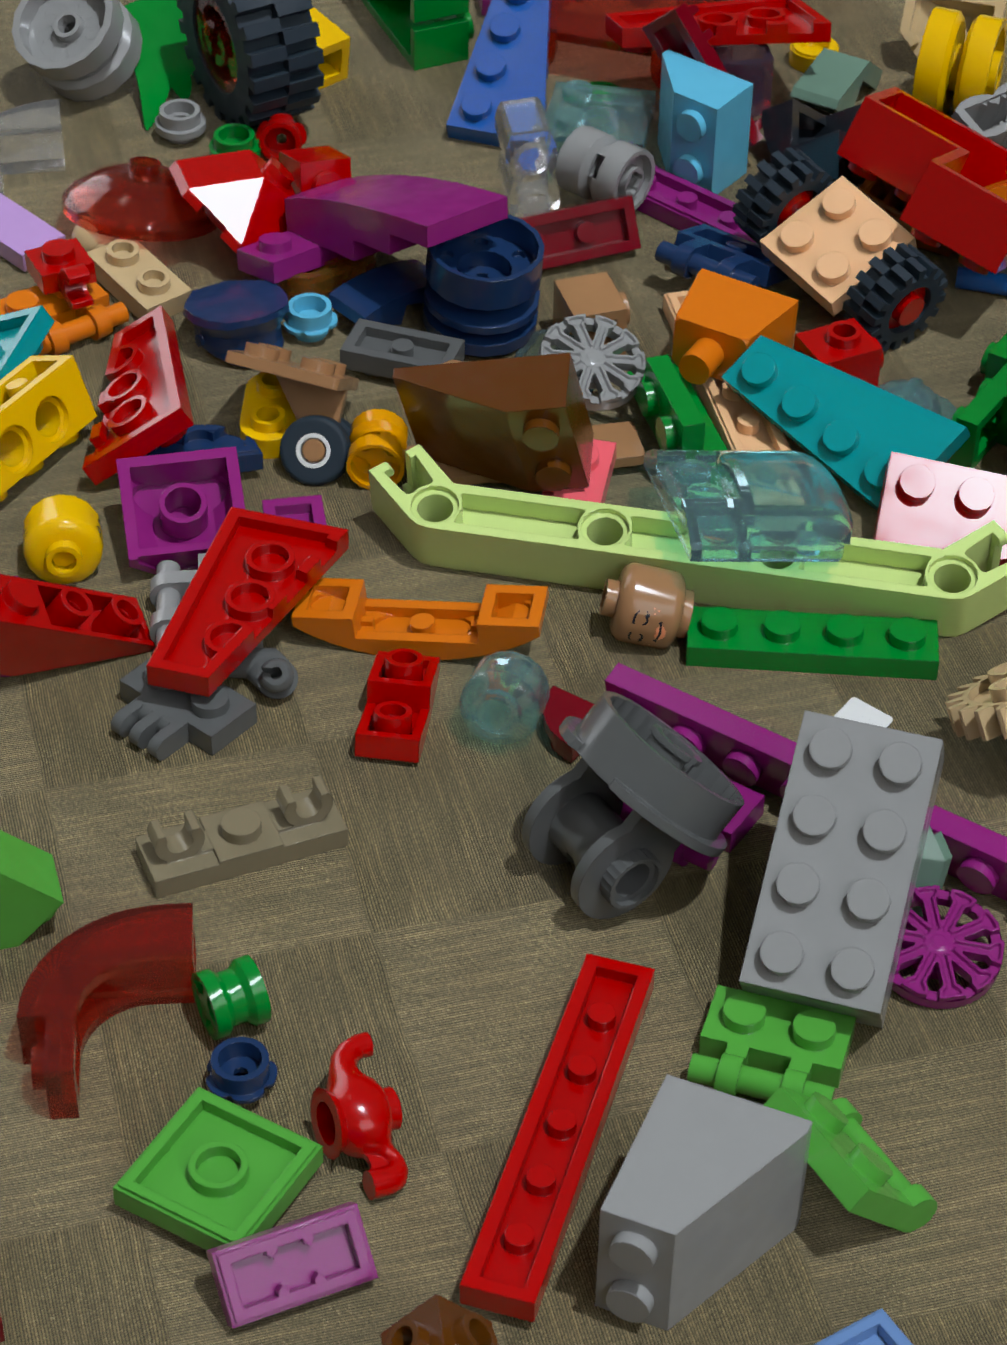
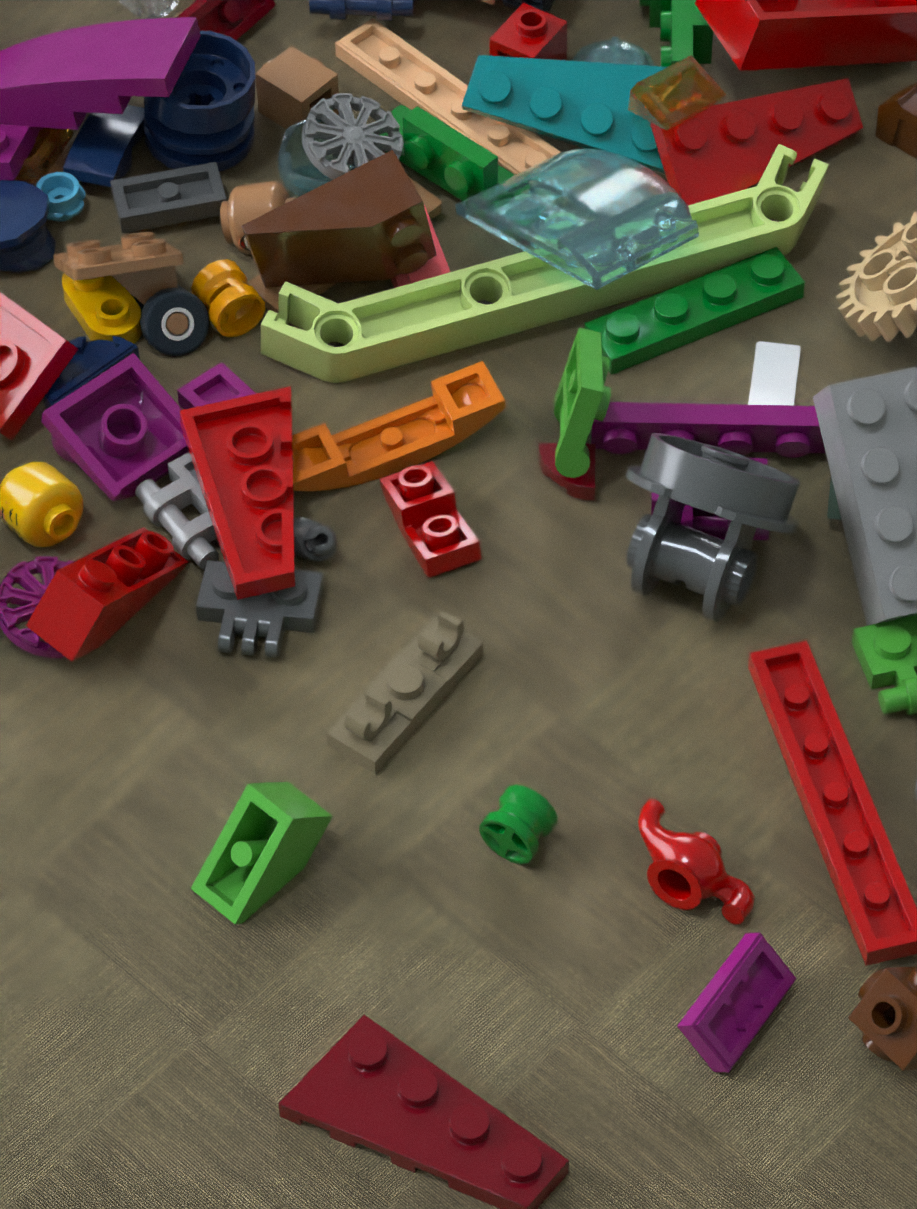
camera: 30 degrees left, 10 degrees up
clear red arch [17,903,197,1119] -> none
bright green plate [113,1087,323,1250] -> none
dark blue plate [206,1037,278,1104] -> none
clear light blue head [459,651,550,745] -> none
medium nougat head [599,562,695,649] -> none
orange torso [672,268,799,385] -> none
none -> bright green plate [554,328,611,478]
none -> clear orange slope [628,55,727,131]

